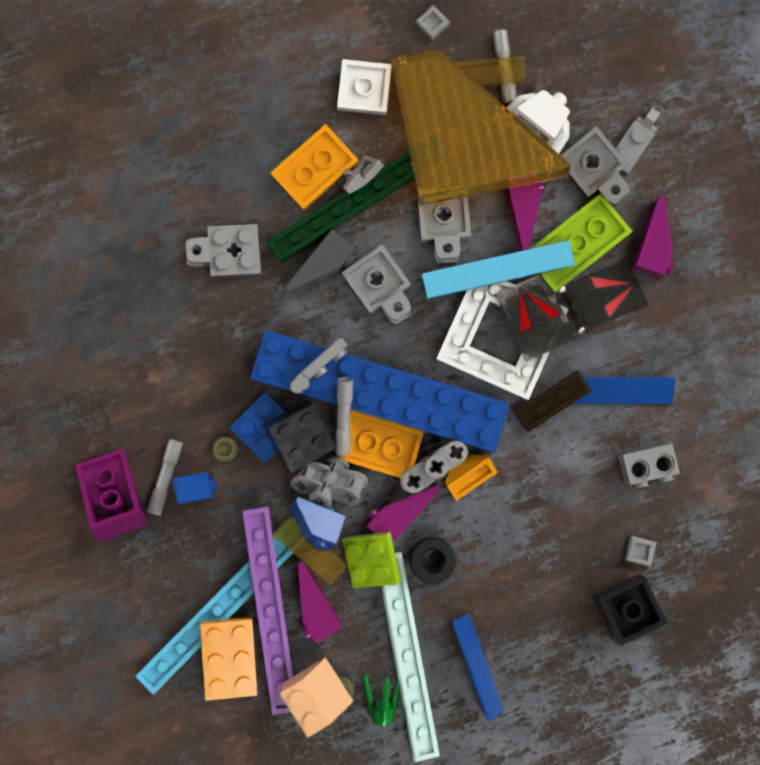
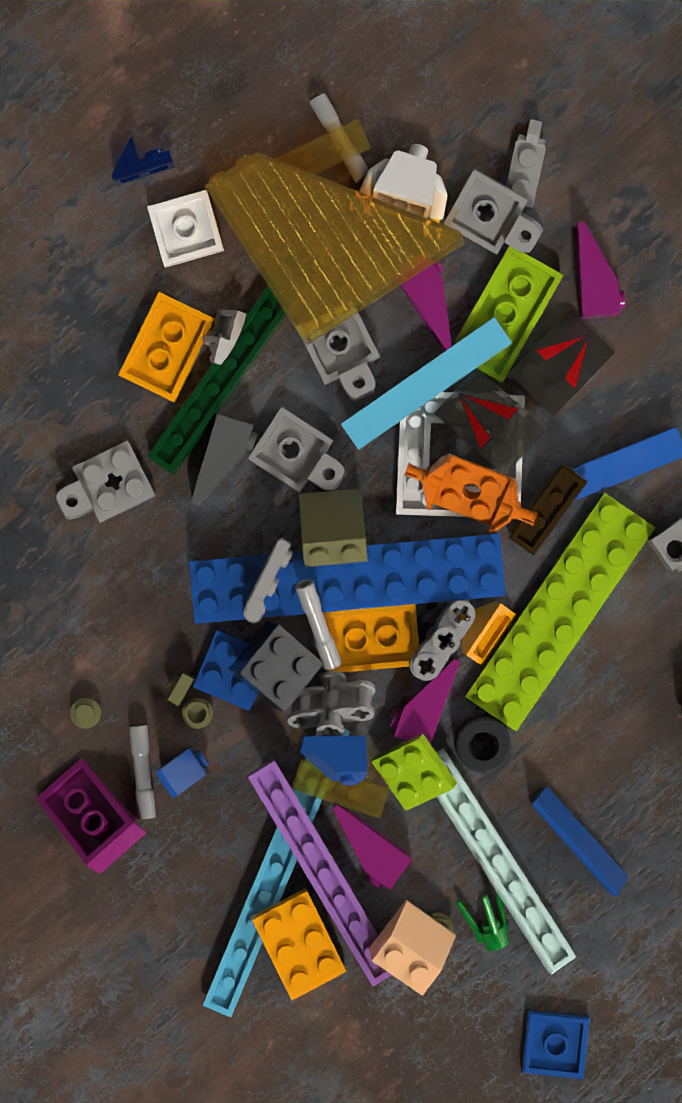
camera: 20 degrees left, 5 degrees up
light grey tile [415,5,450,41] -> none
none -> olive plate [70,698,101,729]
none -> clear blue slope [112,136,175,186]
none -> olive plate [166,671,196,706]
none -> olive brick [299,488,368,567]
none -> orange plate [404,454,537,534]
none -> lime plate [465,493,656,731]

